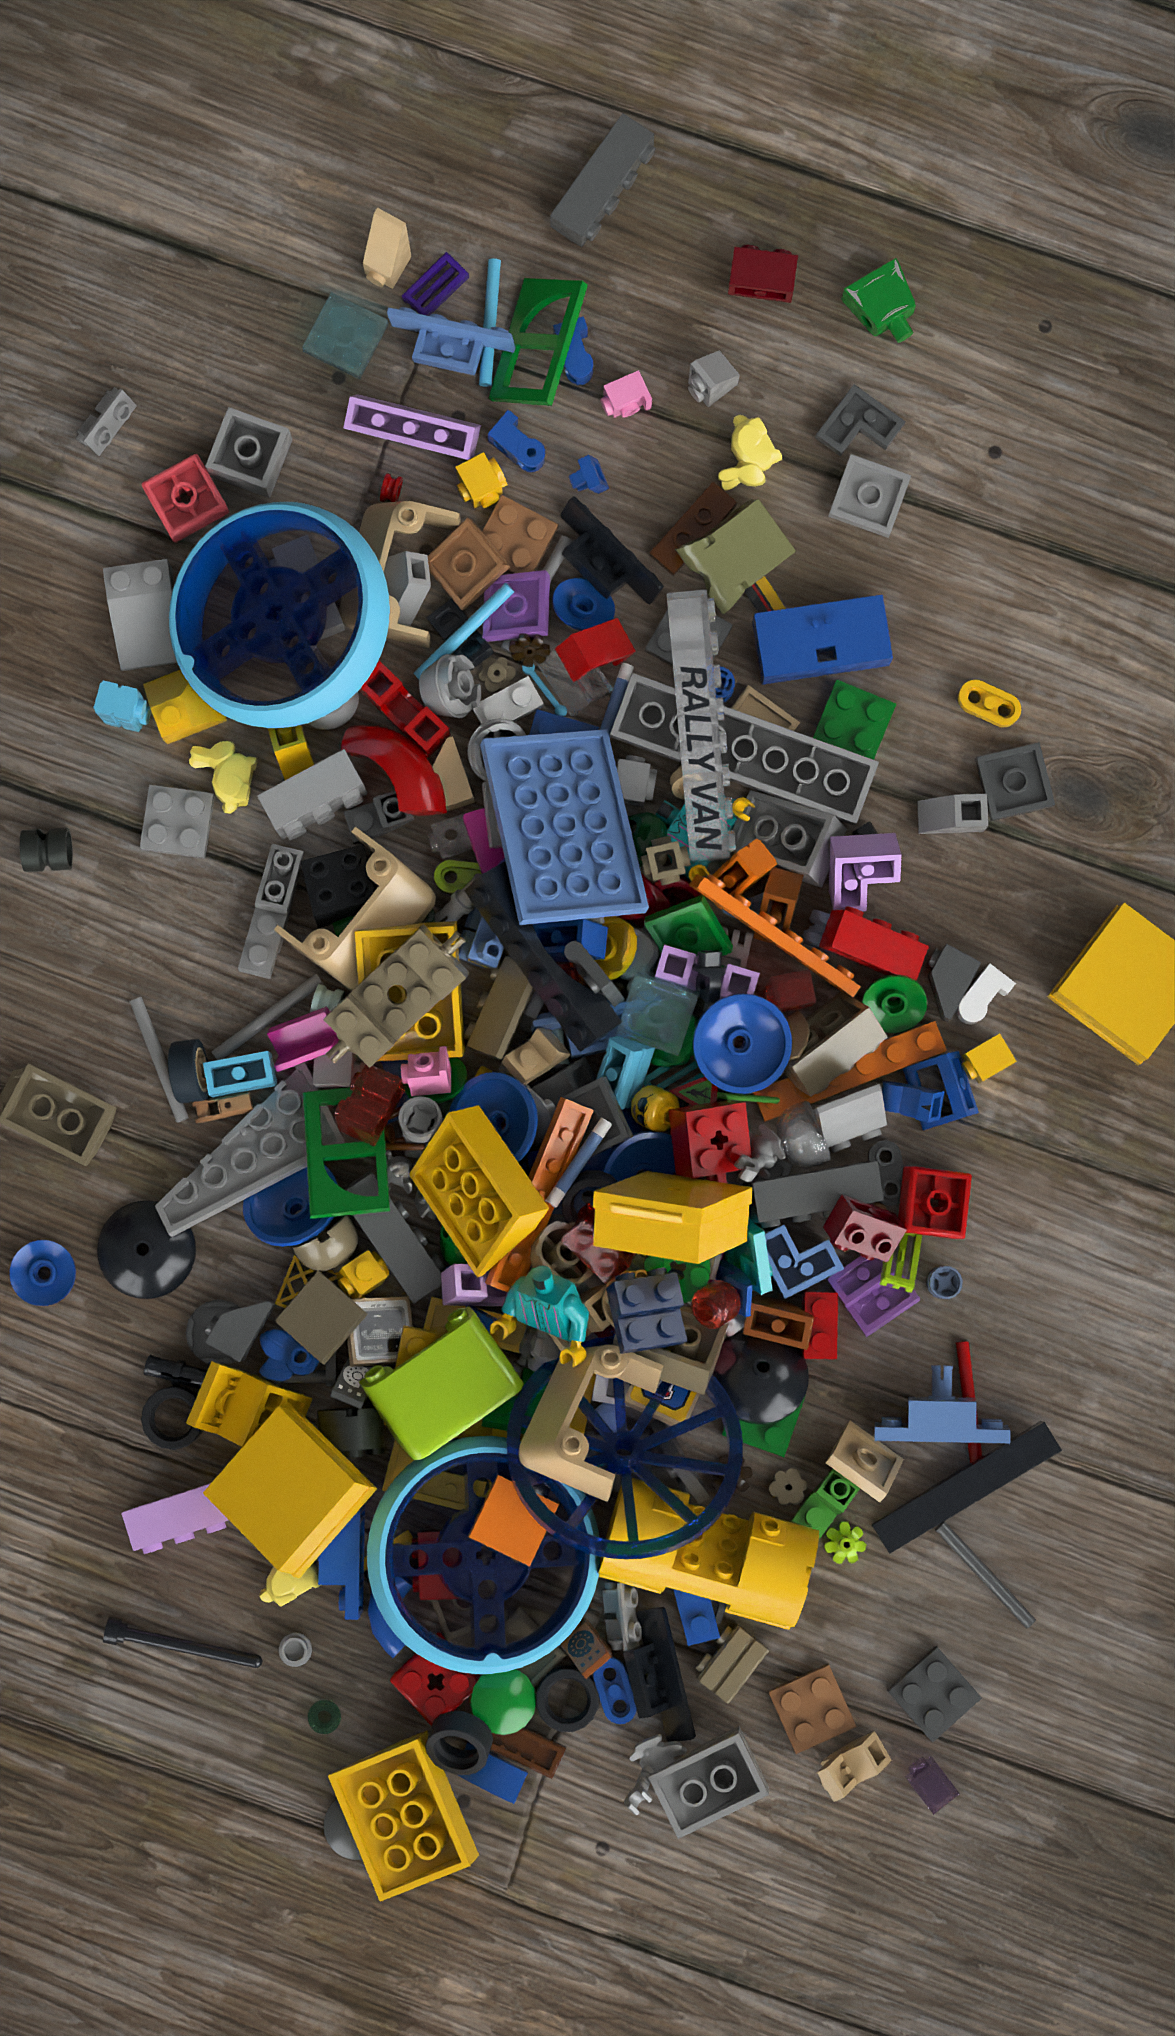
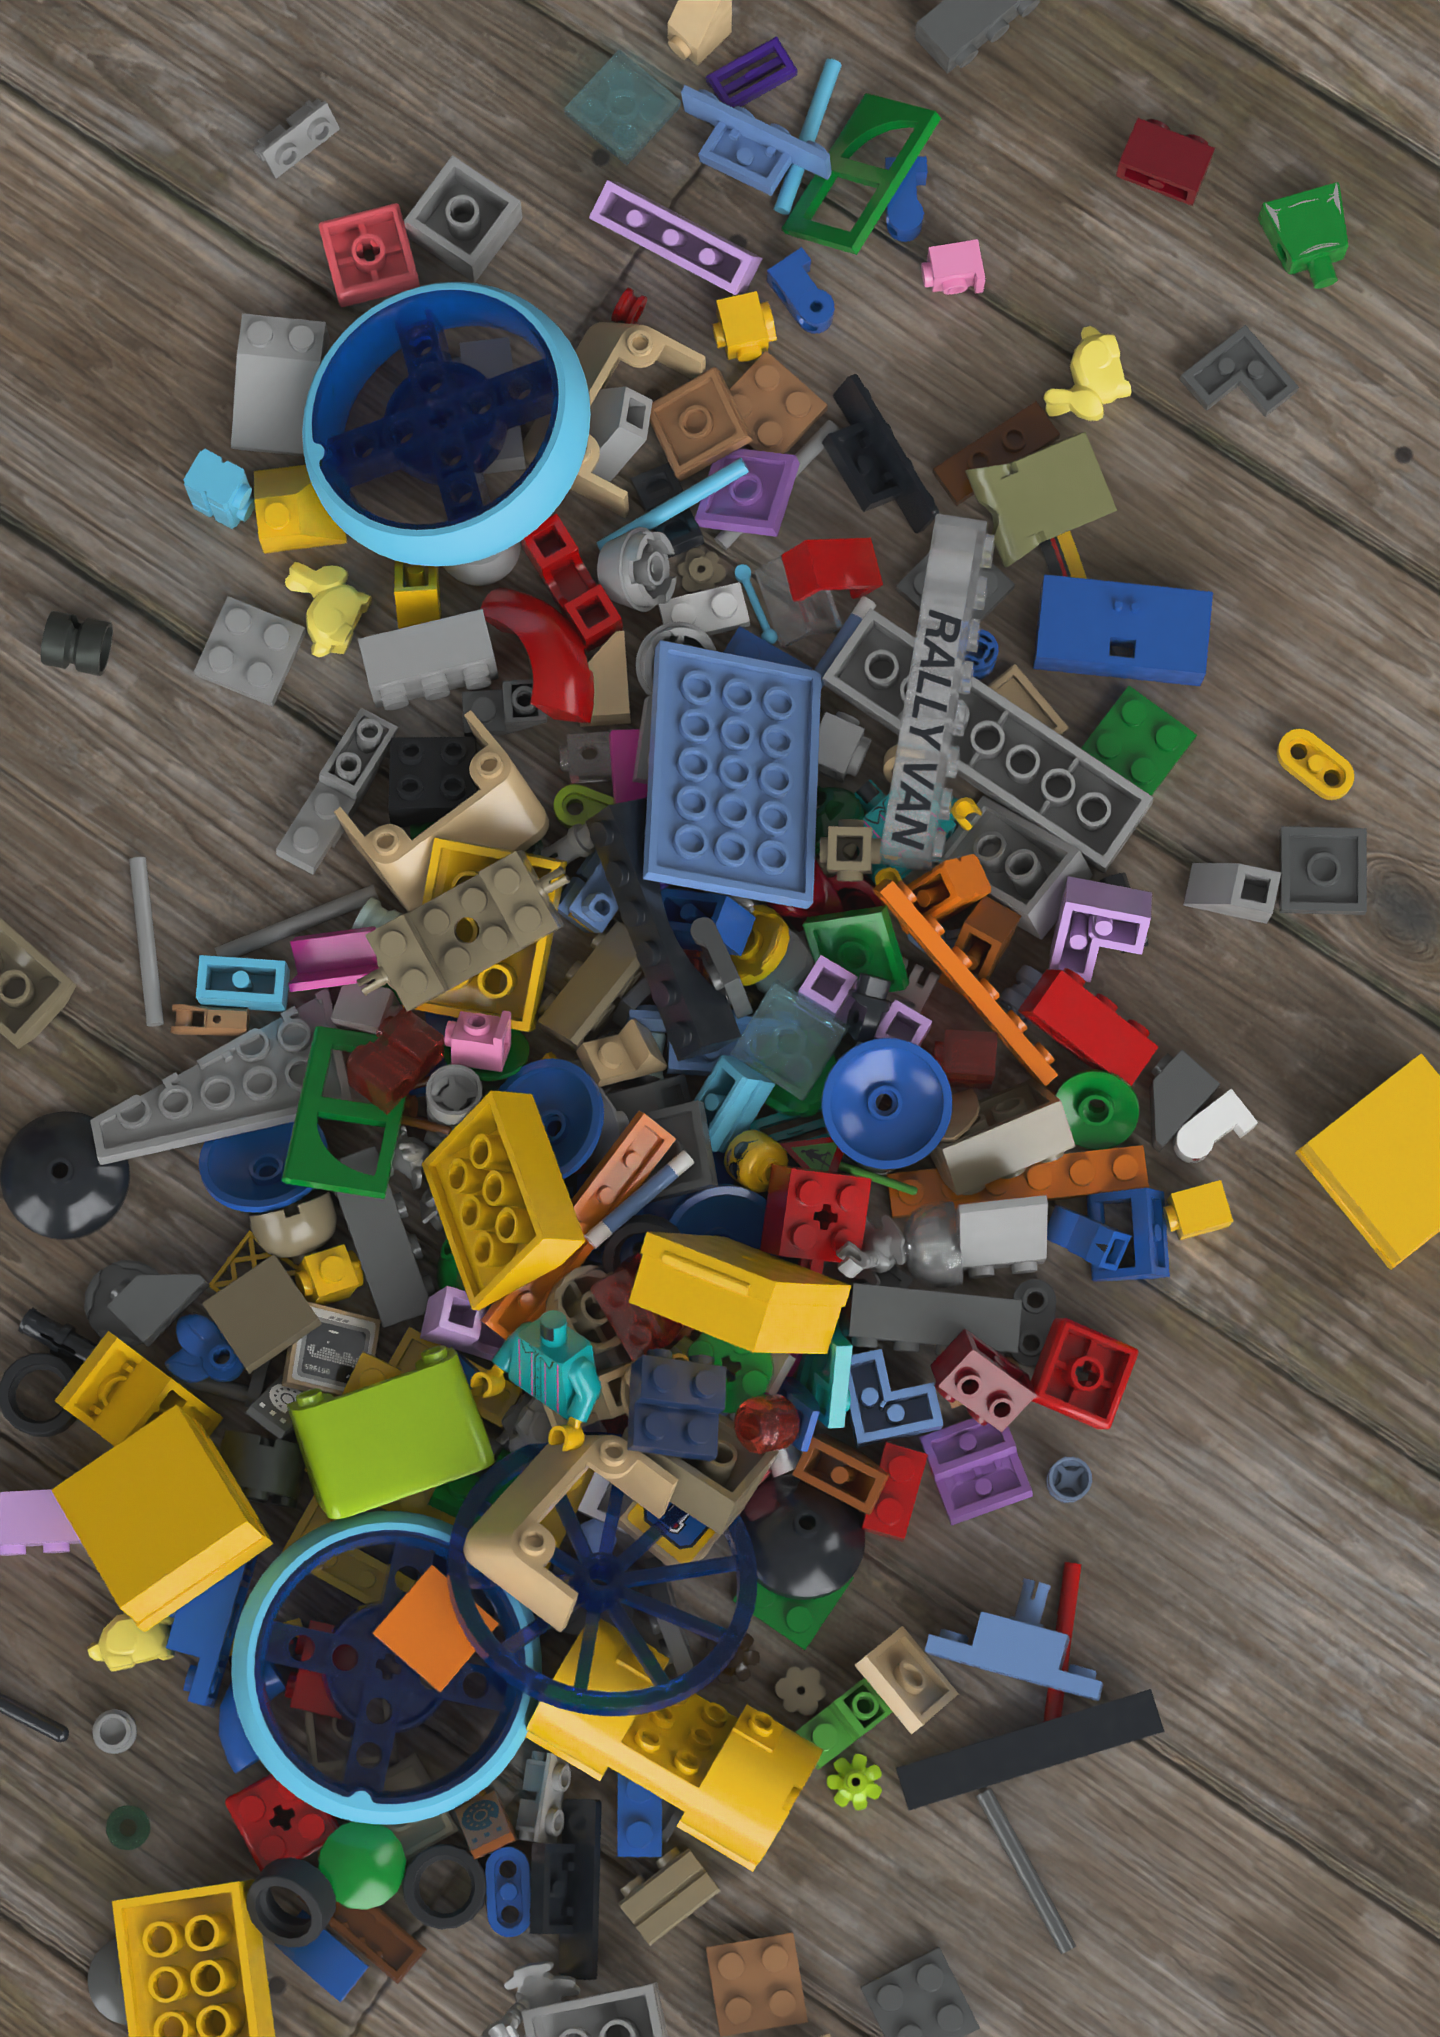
camera: 15 degrees right, 5 degrees down
black wheel [168,1039,208,1103] -> none
dark brown plant [509,634,550,667] -> none
blue dish [552,578,615,631] -> none
blue tile [568,455,610,494] -> none
light grey slope [688,350,740,407] -> none
light grey plate [828,454,911,538] -> none
lime tile [879,1233,922,1293] -> none

